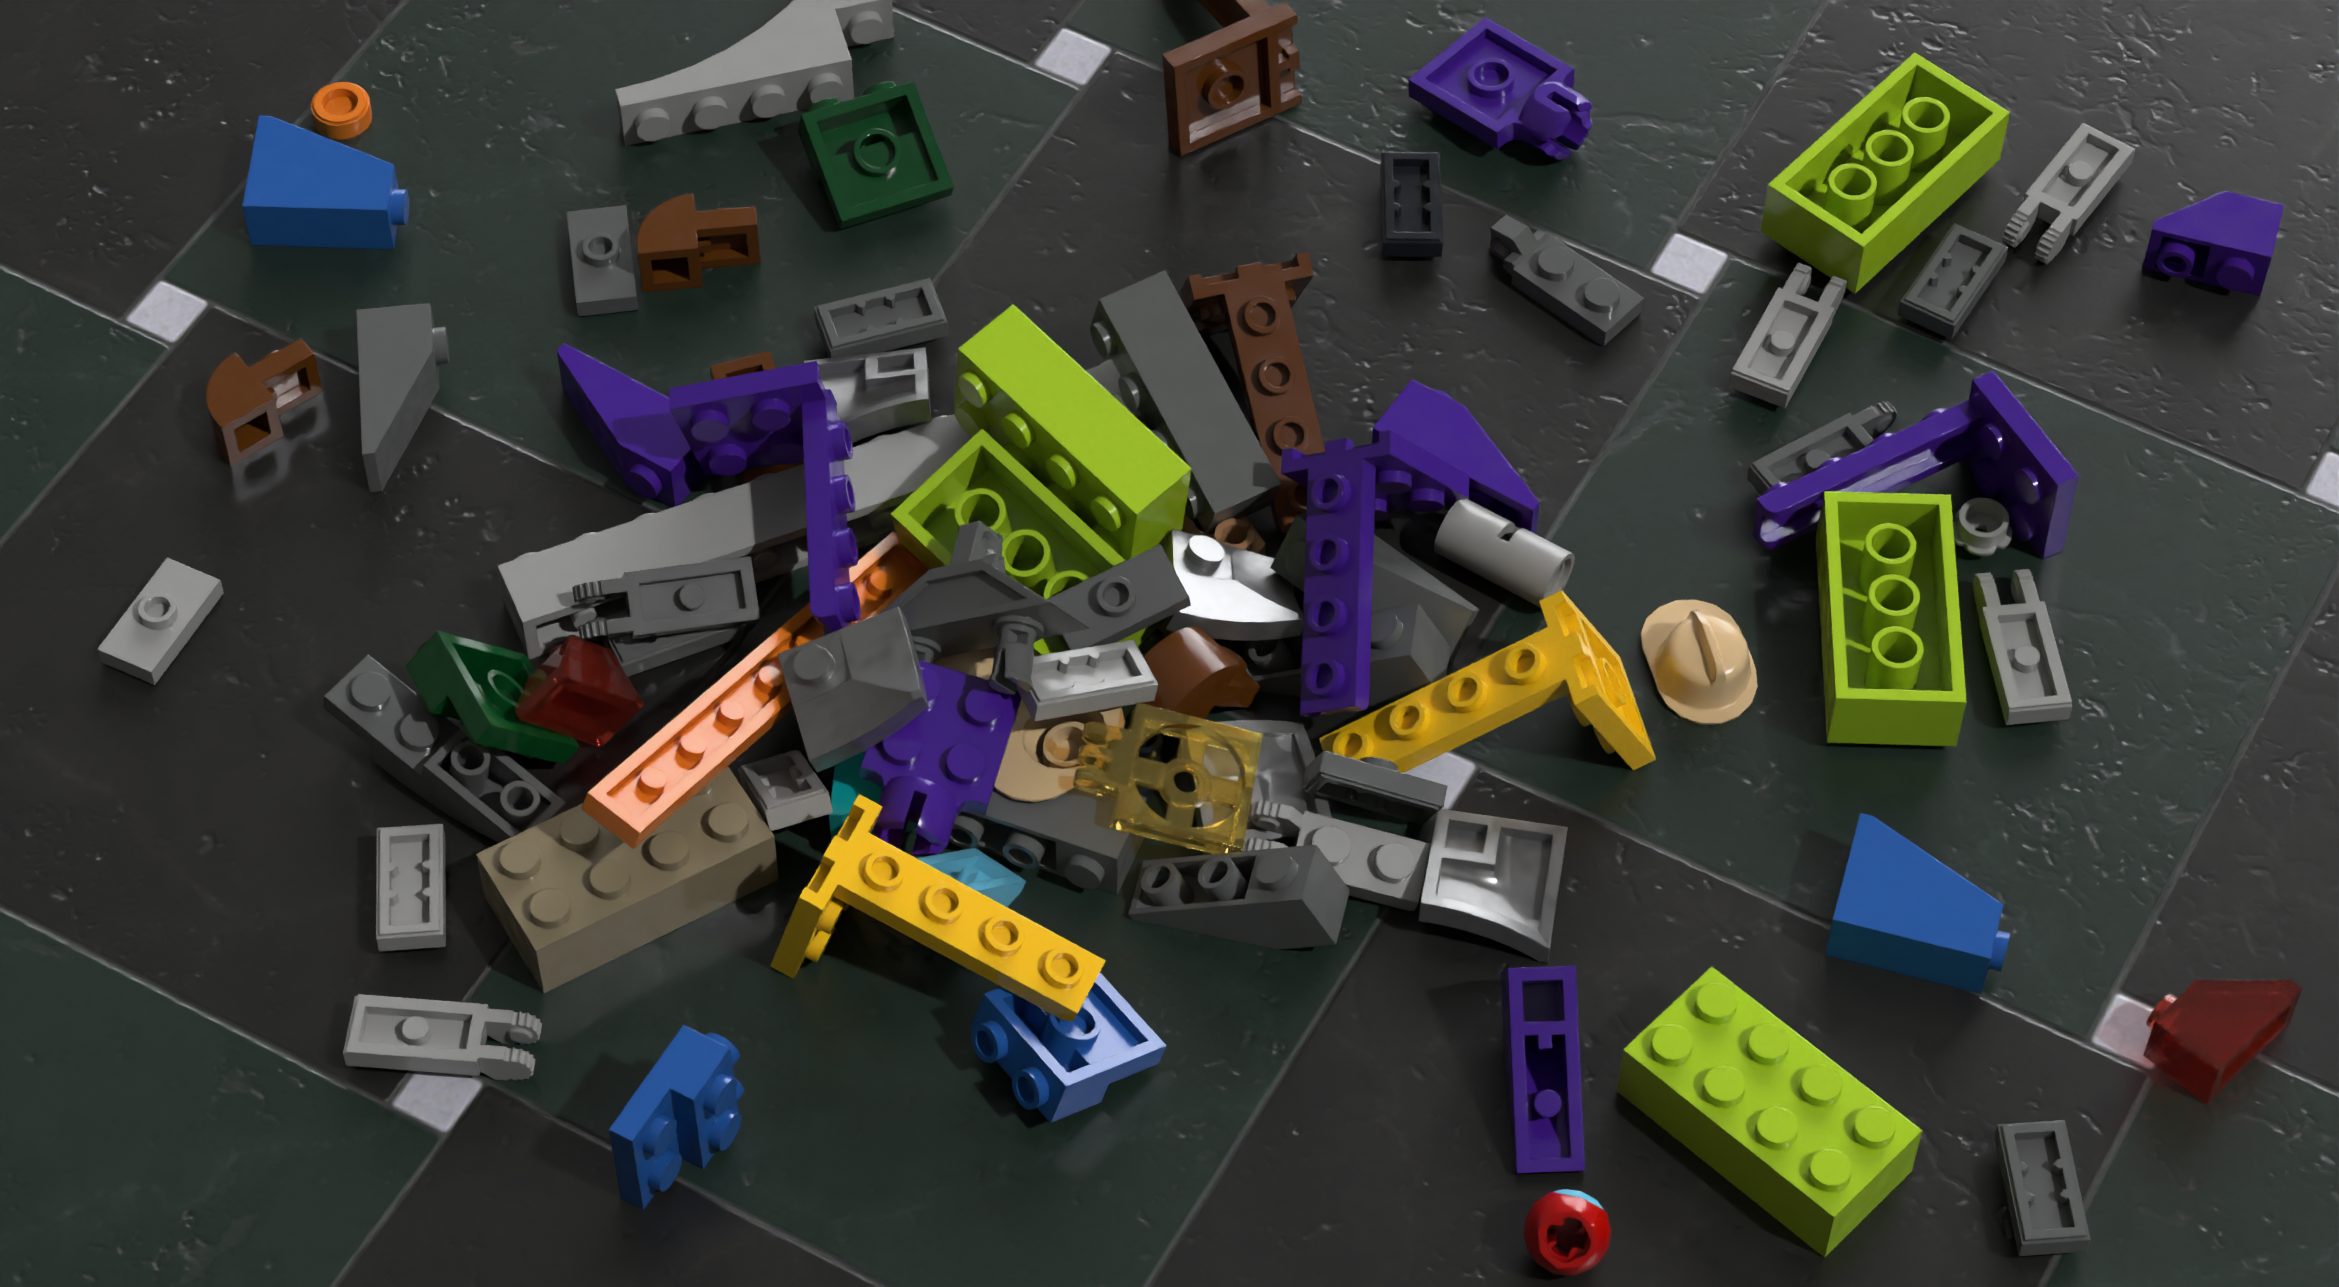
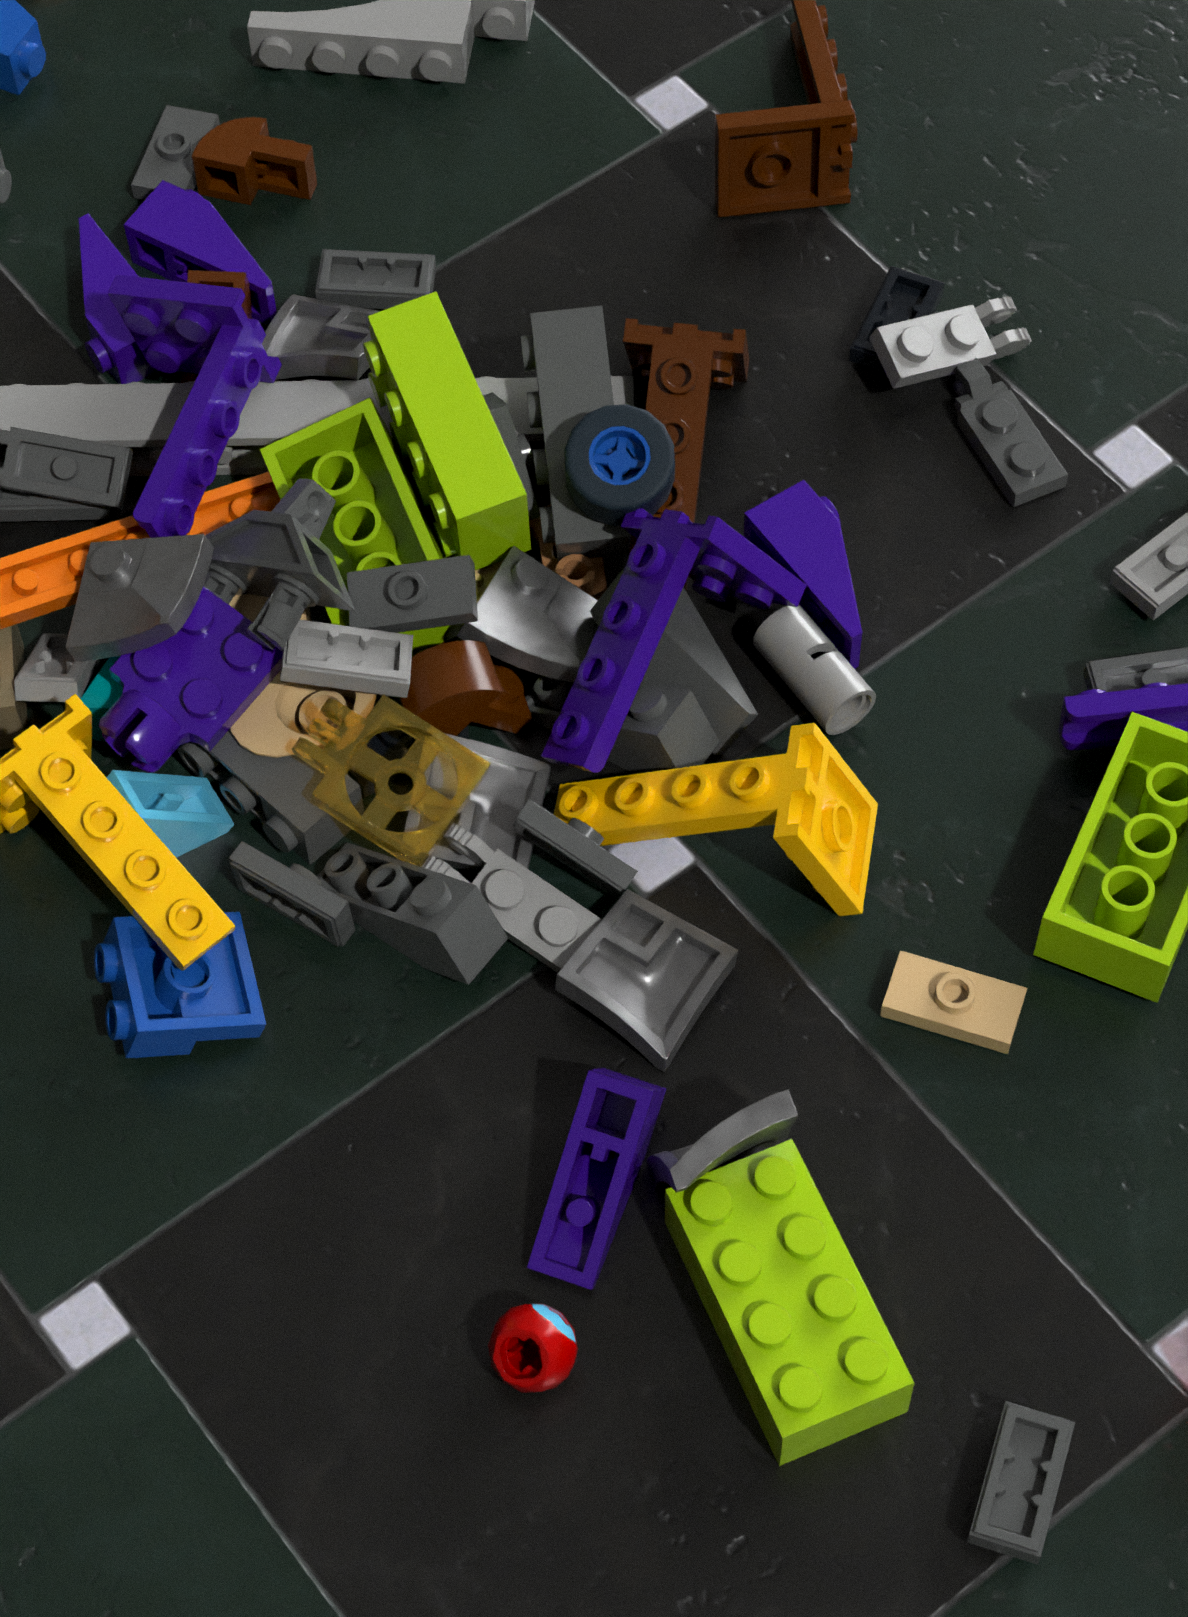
camera: 25 degrees right, 5 degrees up
dark green plate [798,81,954,229] -> none
dark purple plate [1408,17,1593,160] -> none
tan piece [1640,600,1758,725] -> none
blue slope [1825,813,2010,994] -> none
none -> dark purple slope [124,180,277,326]
none -> dark grey plate [229,841,355,947]
none -> black wheel [564,404,675,526]
none -> flat silver plate [647,1089,798,1193]
none -> light grey hinge [869,296,1032,389]
none -> tan plate [880,950,1027,1054]

